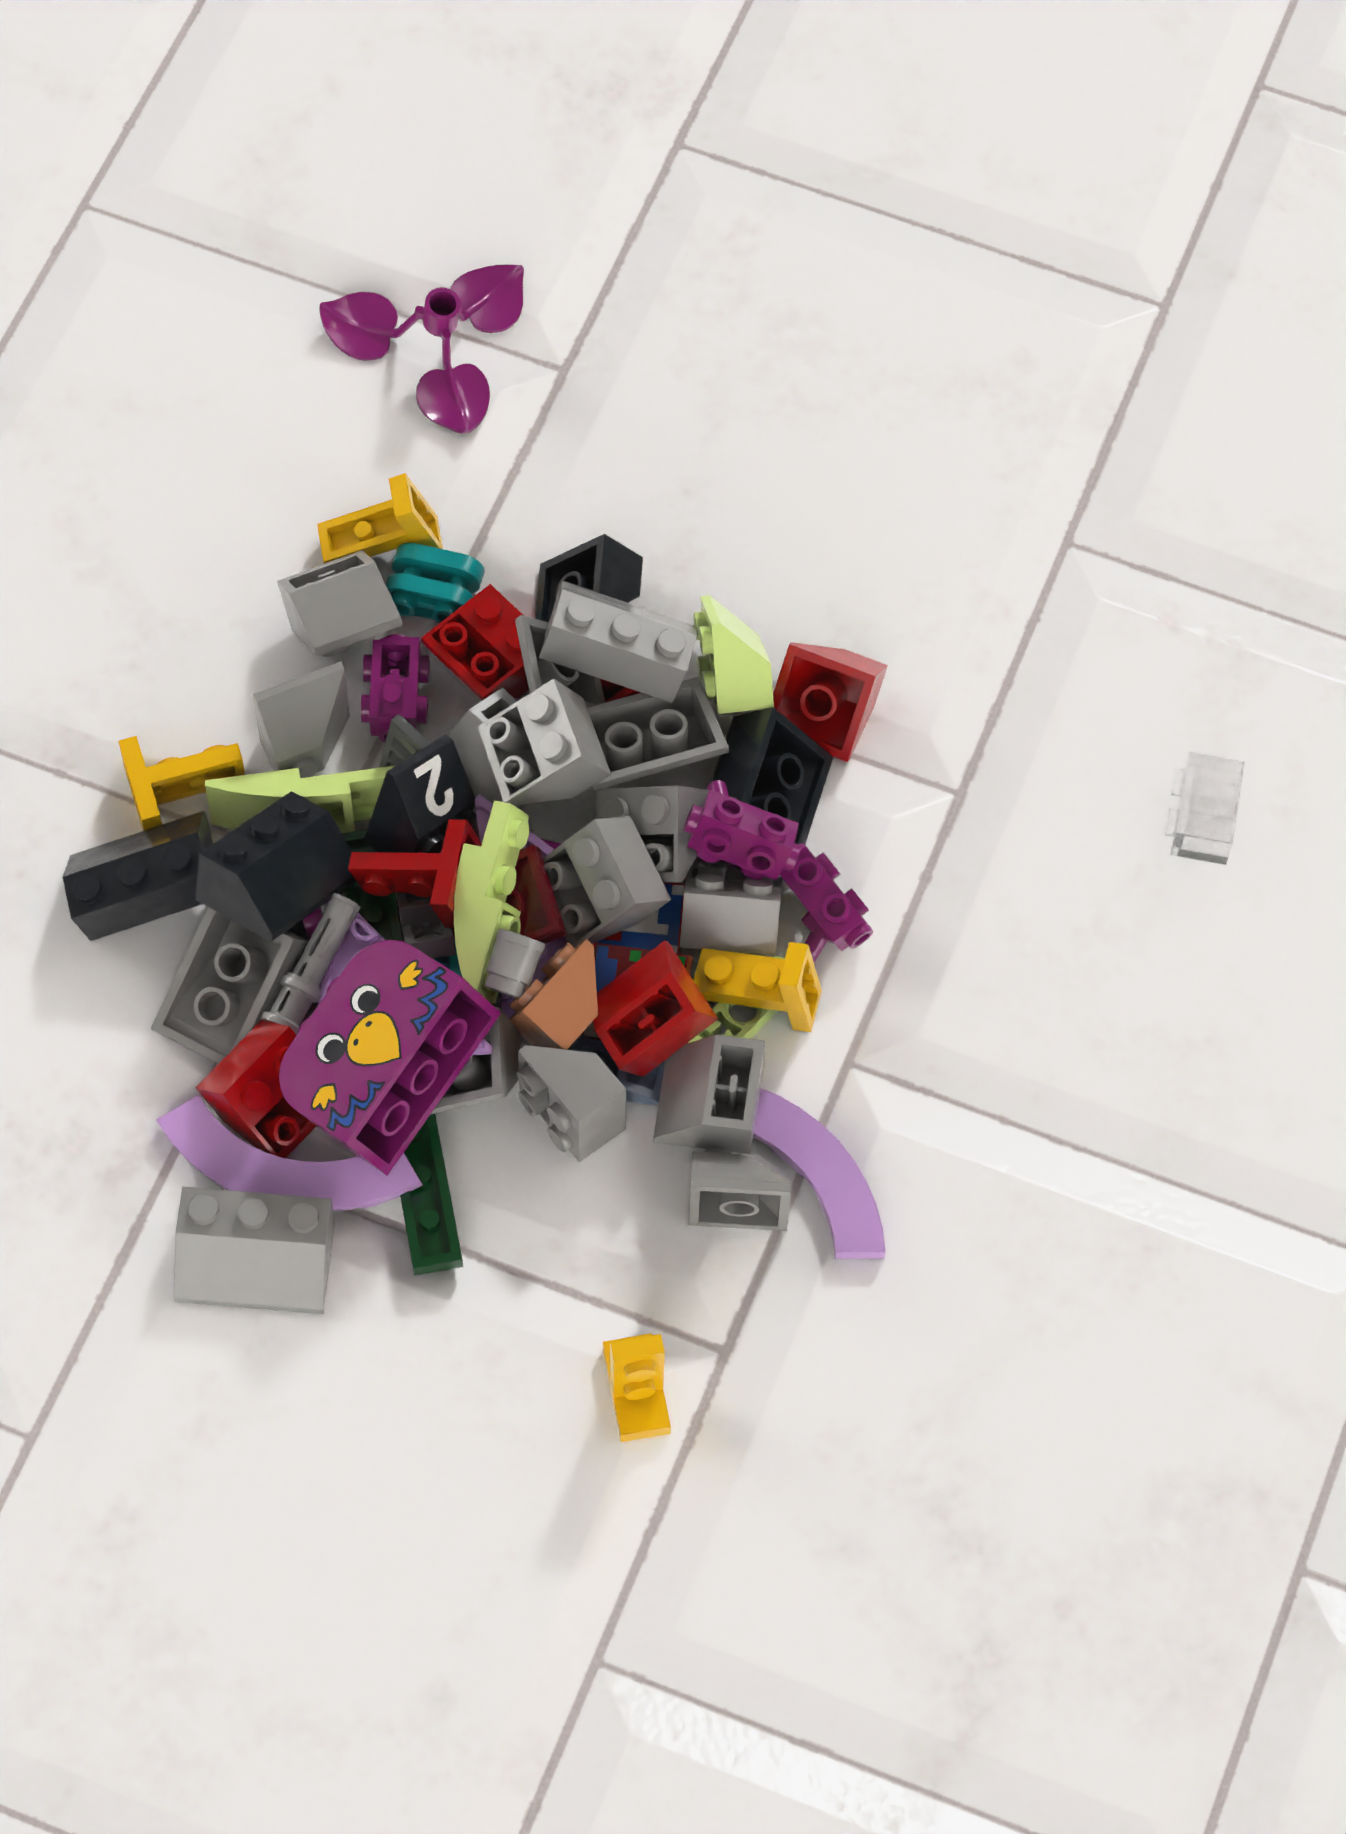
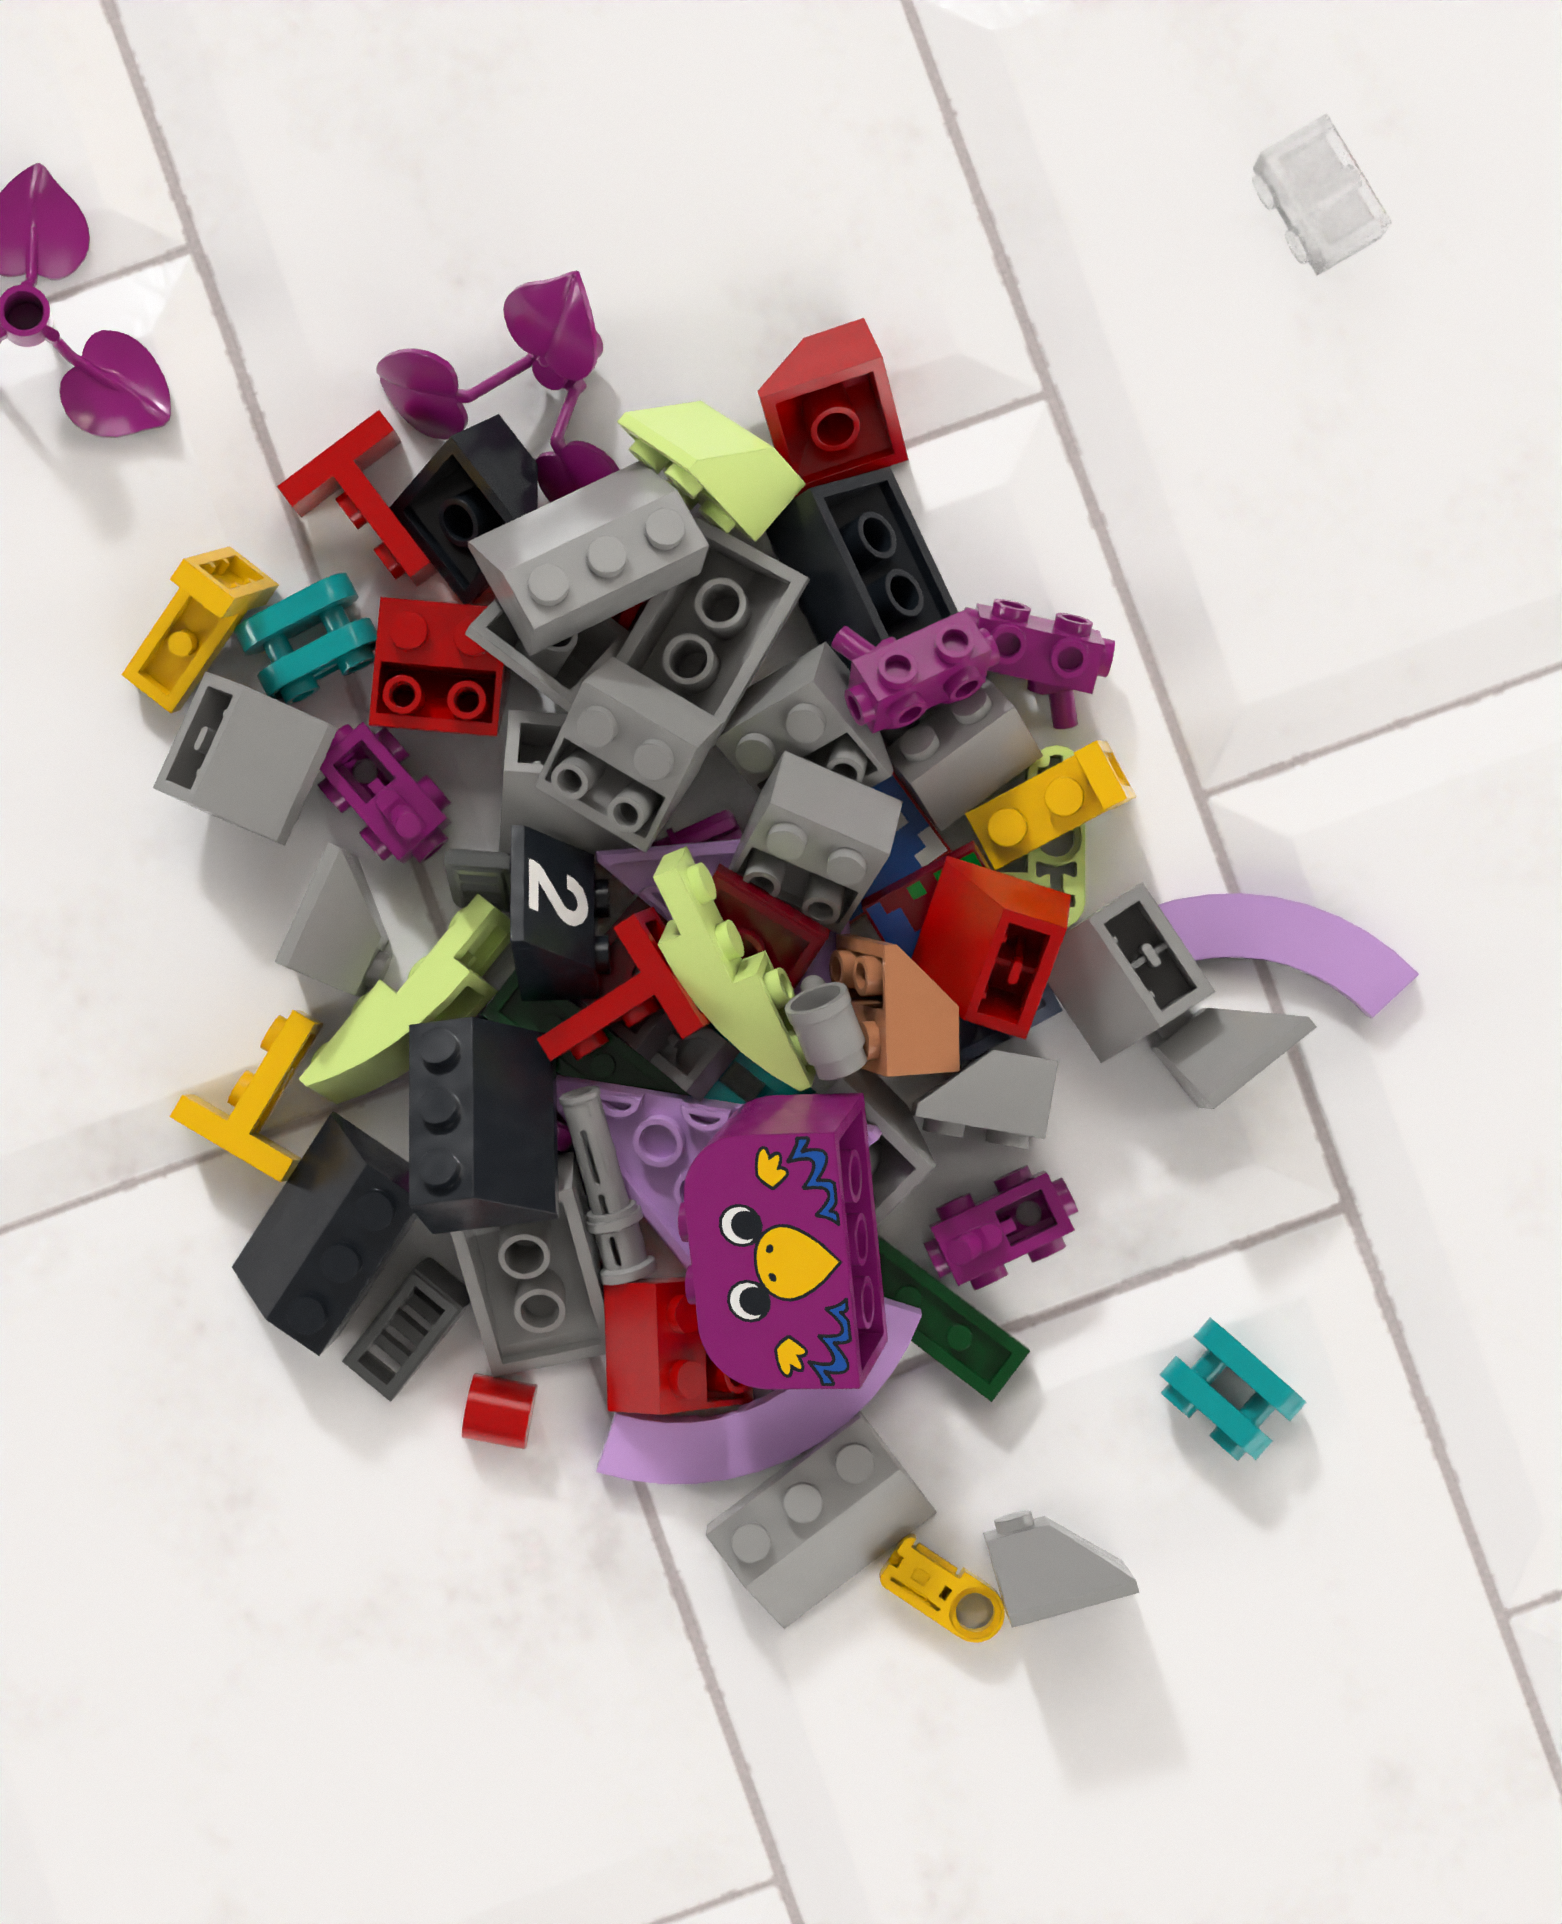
camera: 35 degrees left, 25 degrees up
yellow bracket [603,1333,671,1442] -> none
none -> red bracket [277,410,437,587]
none -> dark grey slope [342,1257,471,1402]
none -> magenta plant [376,270,620,503]
none -> red brick [462,1373,538,1449]
none -> yellow piece [879,1533,1005,1643]
none -> magenta brick [923,1165,1078,1290]
none -> light grey slope [983,1511,1140,1628]
none -> teal brick [1159,1317,1307,1461]

